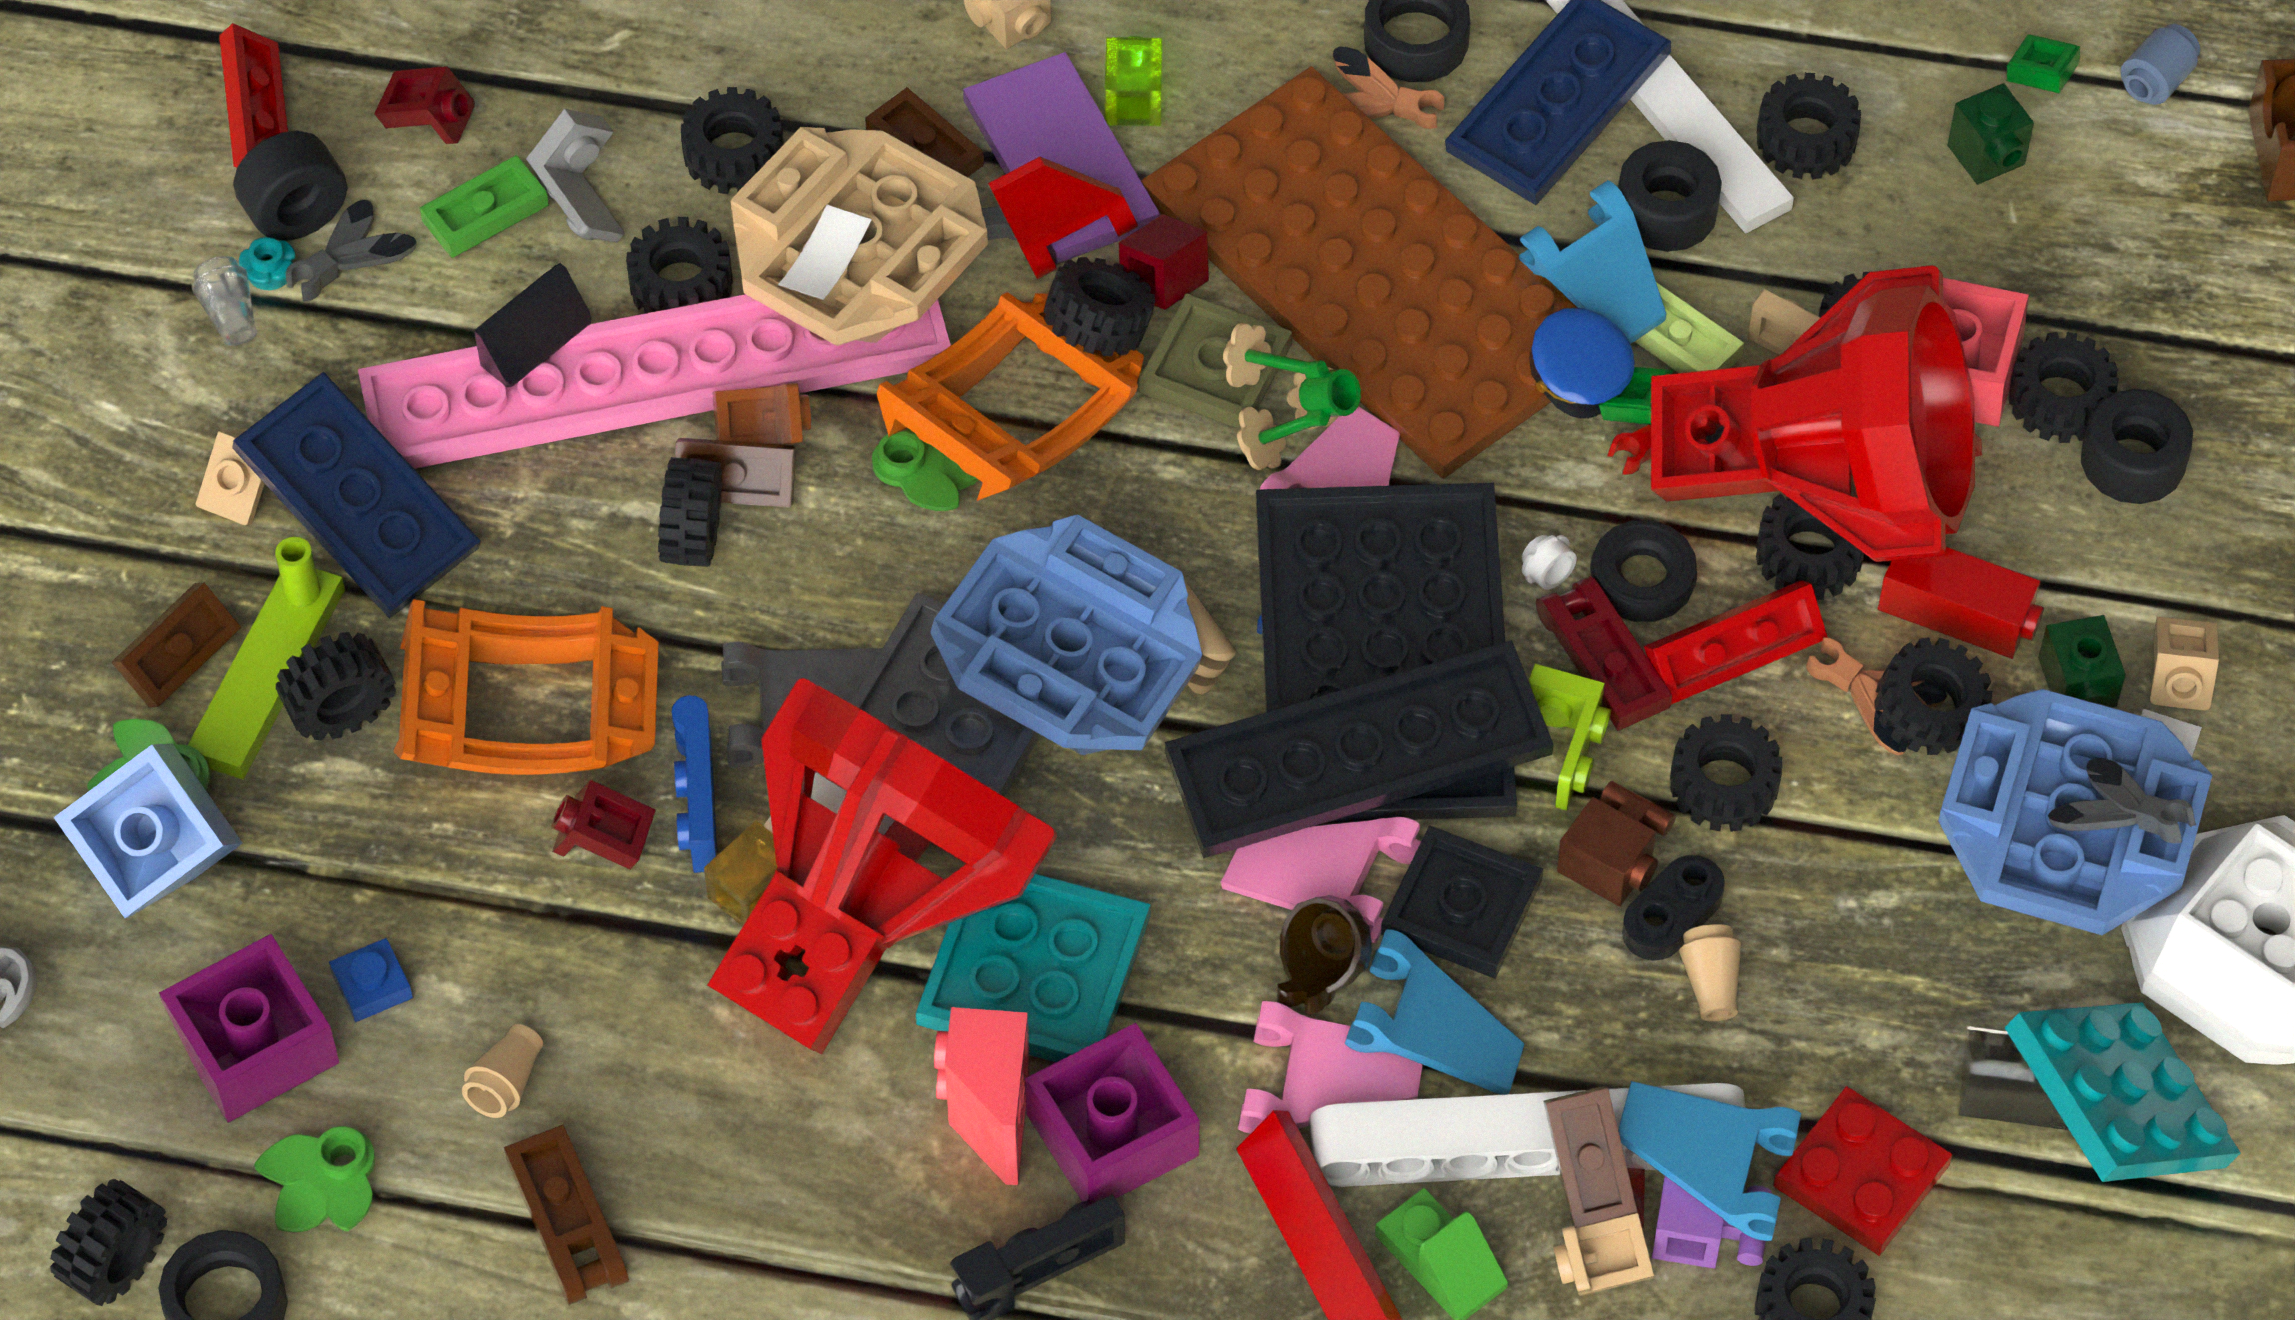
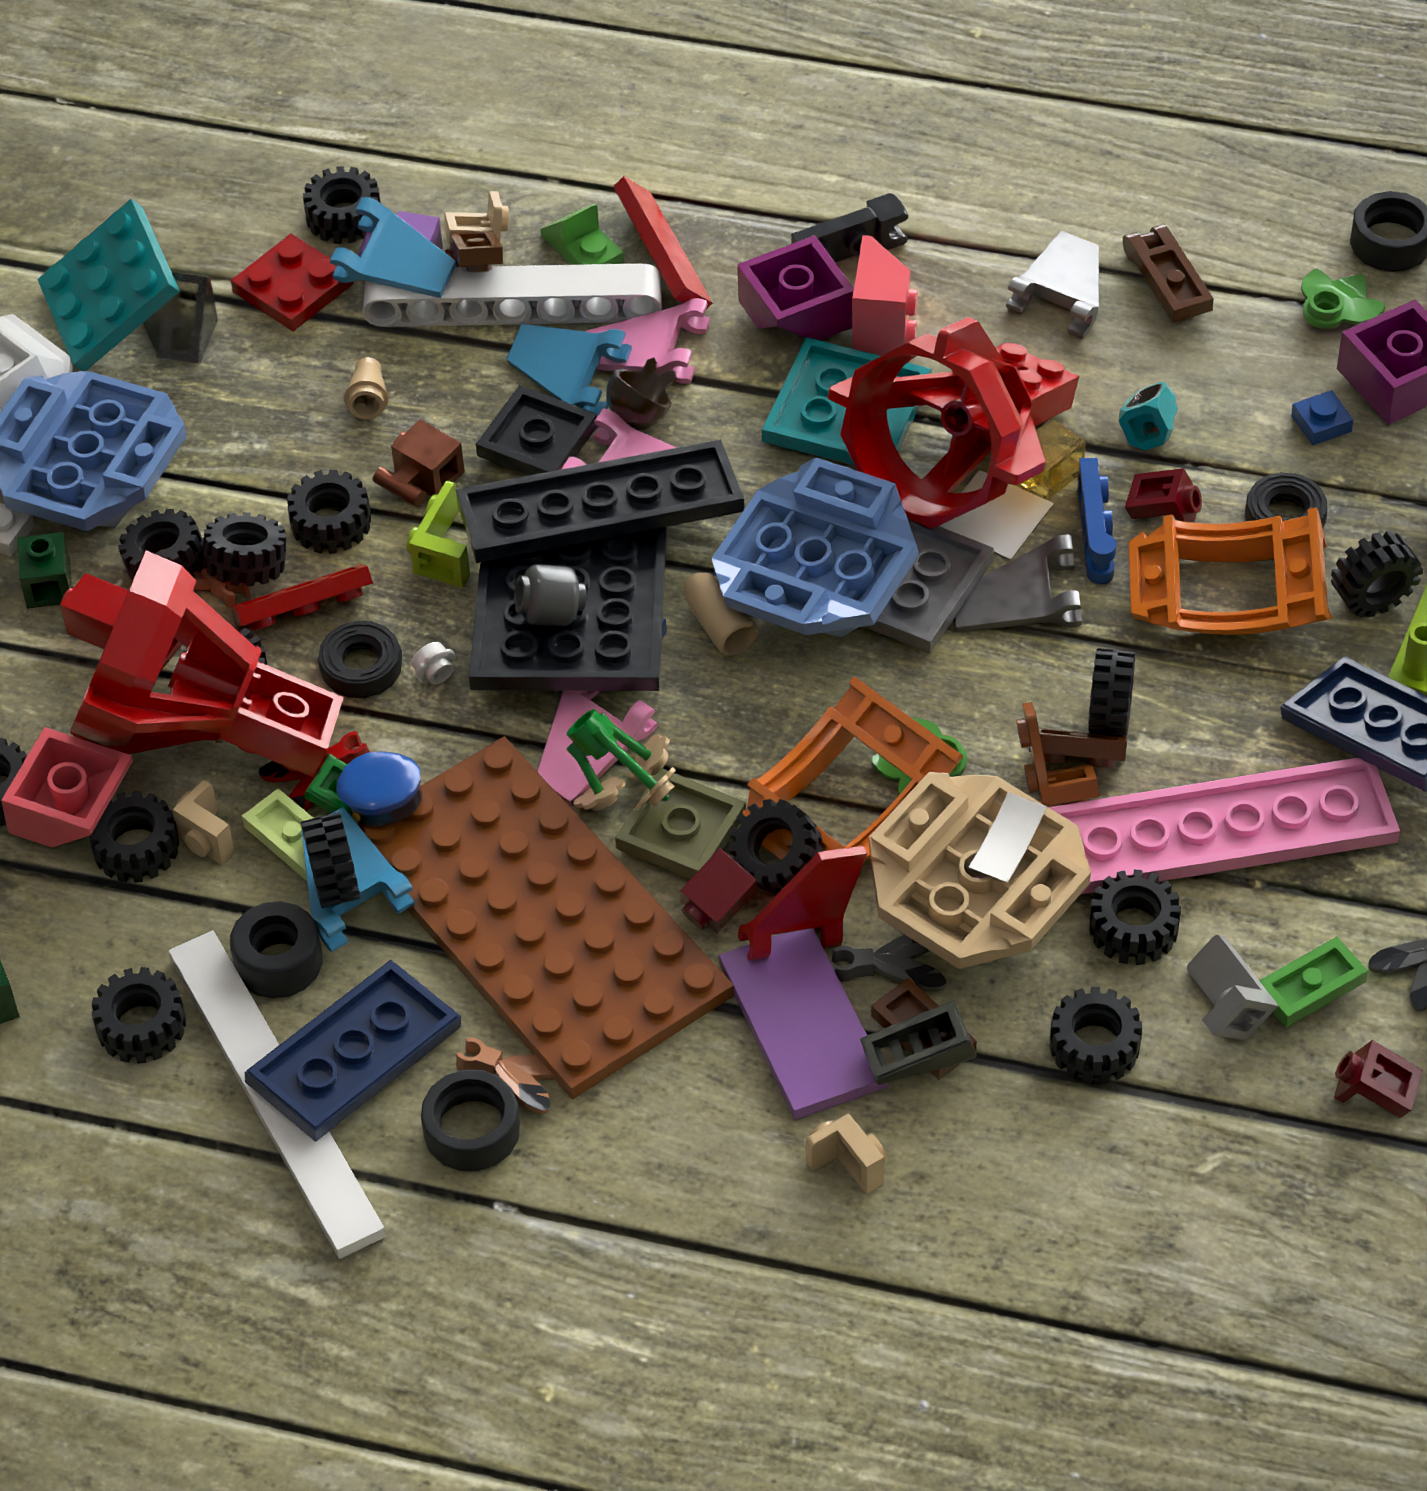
camera: 175 degrees left, 5 degrees down
tan cone [462,1024,543,1118] -> none
black slope [474,263,592,387] -> none
clear neon green brick [1105,36,1162,126] -> none
dark red plate [1536,576,1672,731] -> none
black plate [1622,855,1725,961] -> none
dark grey piece [2048,757,2196,843] -> none
none -> black tyre [203,512,286,586]
none -> black tyre [301,812,361,908]
none -> dark grey head [514,565,586,627]
none -> pearl dark grey slope [860,1000,977,1085]
none -> flag [1006,231,1099,338]
none -> teal rock [1118,382,1178,451]
none -> black tyre [1245,472,1327,528]

